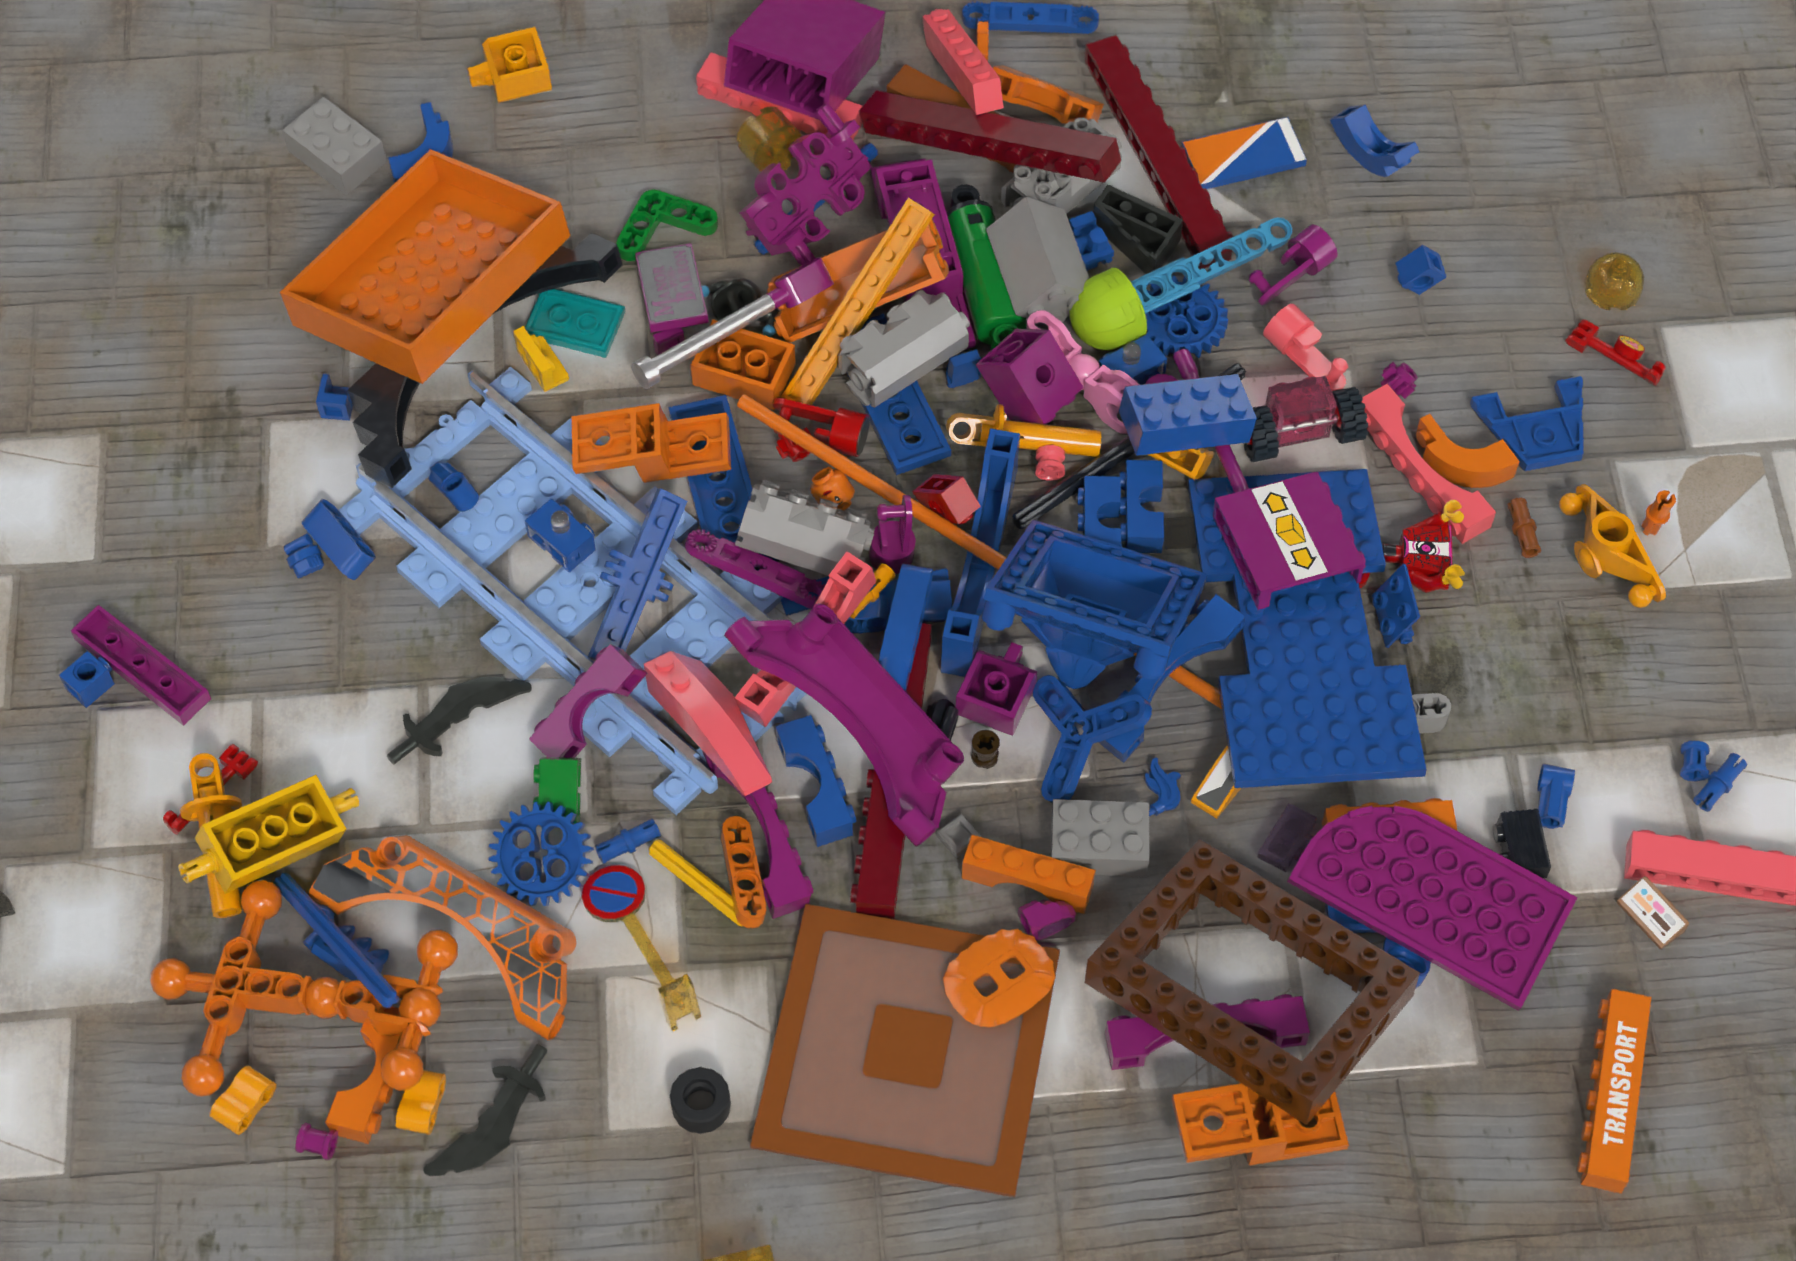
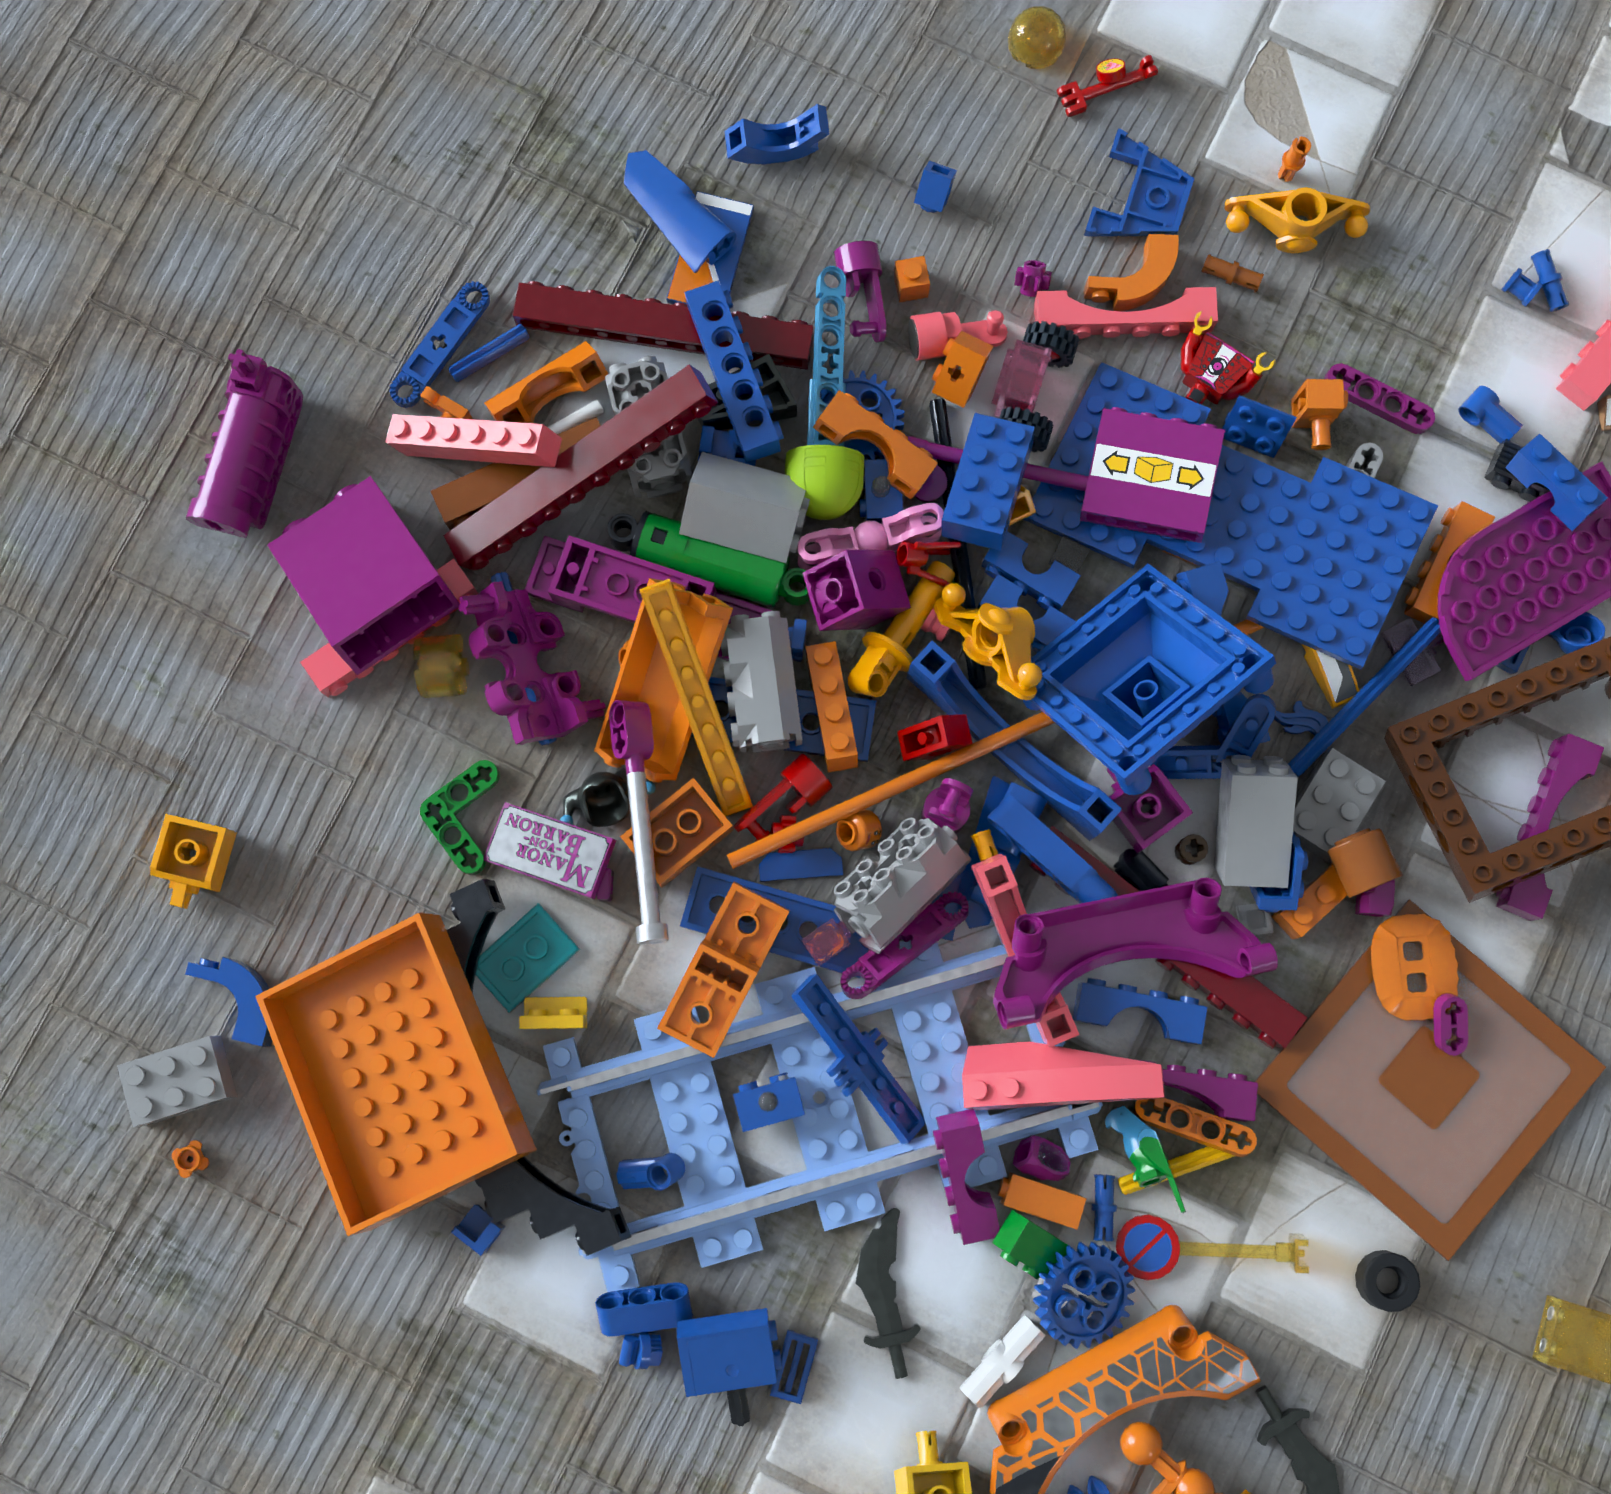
camera: 60 degrees left, 20 degrees up
none -> orange plate [172,1140,209,1178]
none -> blue axle [448,324,530,382]
none -> blue panel [624,150,736,273]
none -> blue piece [677,1308,782,1427]
none -> blue brick [684,280,784,463]
none -> blue piece [759,848,843,882]
none -> blue tile [770,1330,818,1404]
none -> clear pink brick [801,918,851,967]
none -> orange arch [805,641,858,773]
none -> orange arch [812,390,938,500]
none -> orange brick [894,256,930,303]
none -> red plant [896,541,961,587]
none -> orange brick [932,331,994,408]
none -> light orange piece [933,583,1042,700]
none -> white piece [960,1314,1046,1409]
none -> orange brick [997,1172,1087,1230]
none -> magenta rock [1013,1135,1071,1182]
none -> animal [1105,1106,1186,1213]
none -> light grey brick [1214,755,1298,888]
none -> blue bracket [1249,832,1308,913]
none -> blue axle [1288,617,1441,777]
none -> orange brick [1291,379,1348,451]
none -> magenta beam [1324,363,1435,434]
none -> dark orange piece [1328,828,1403,898]
none -> magenta beam [1433,993,1468,1056]
none -> blue arch [1505,434,1608,531]

